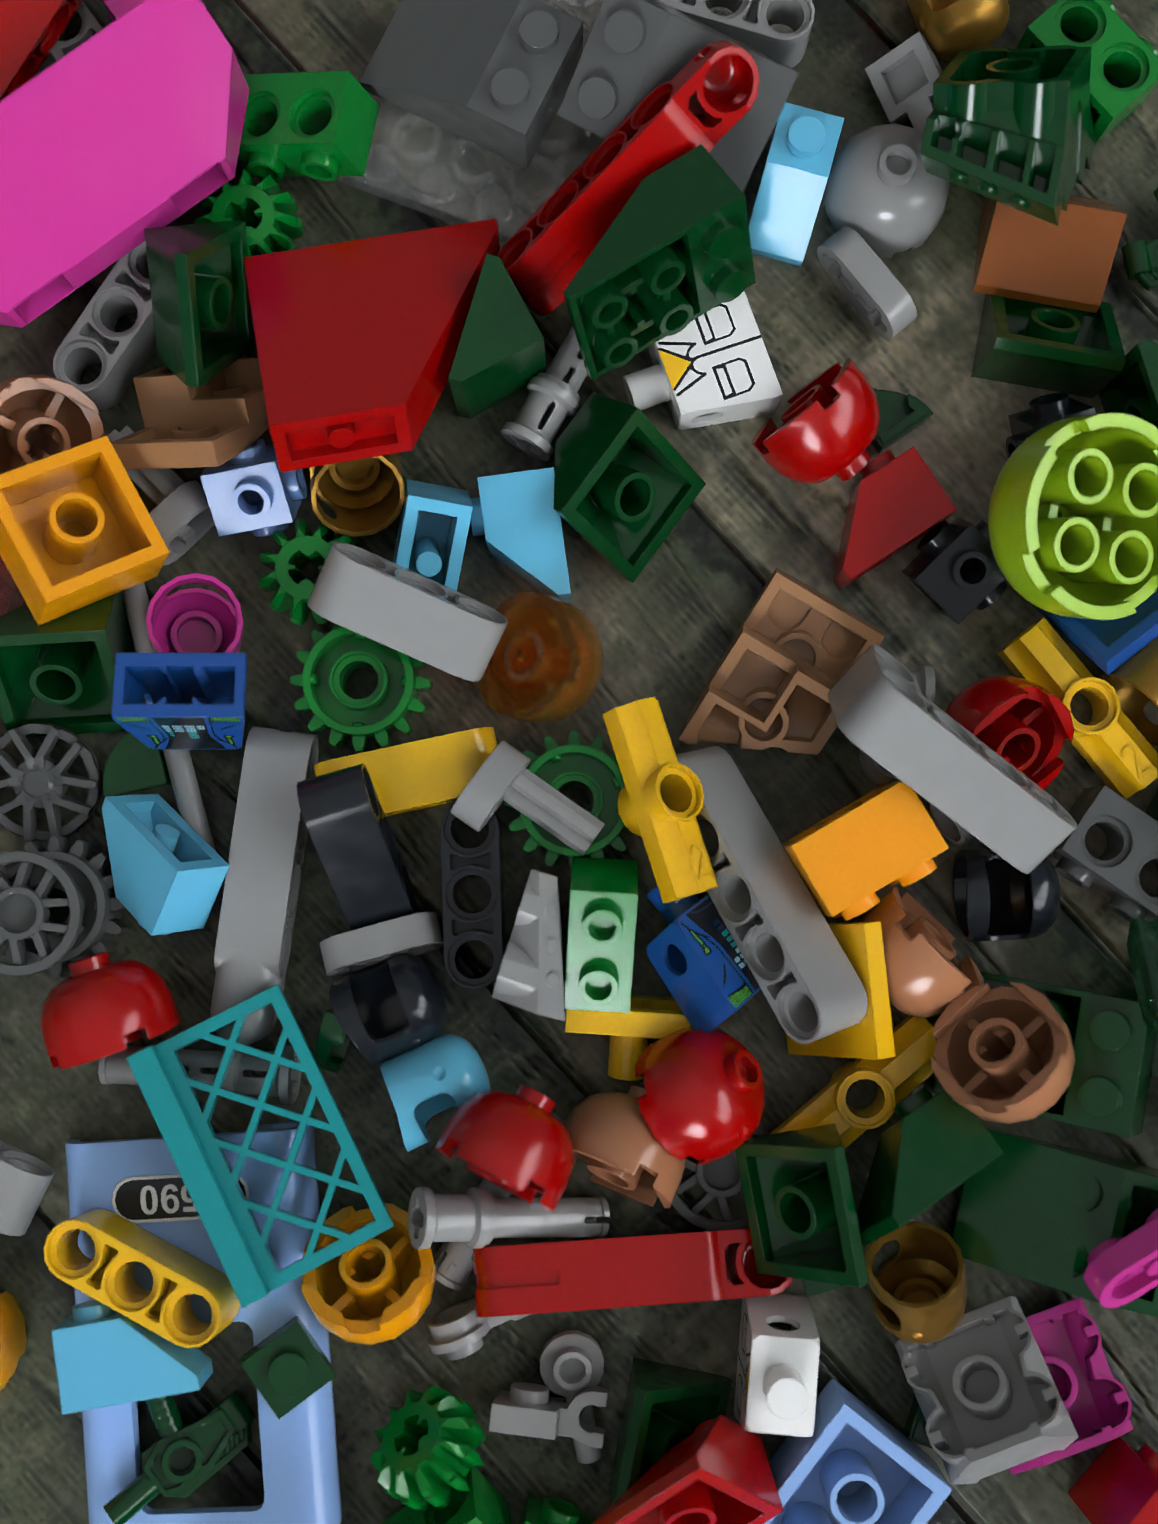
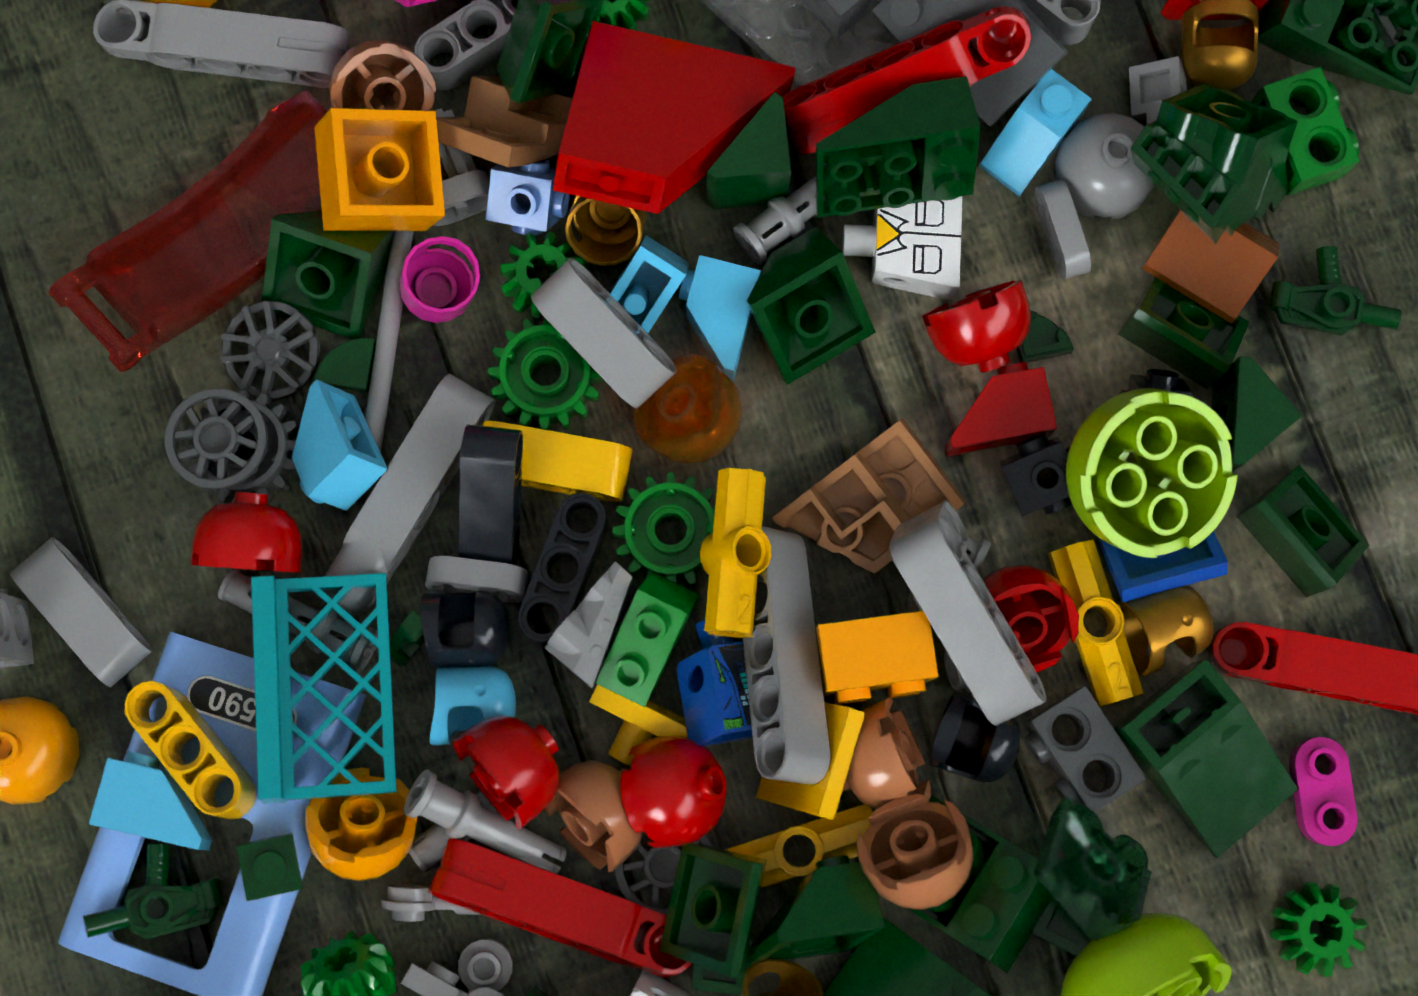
camera: 20 degrees right, 5 degrees down
blue torso [112,653,247,750] -> none
light grey piece [450,740,605,856] -> none

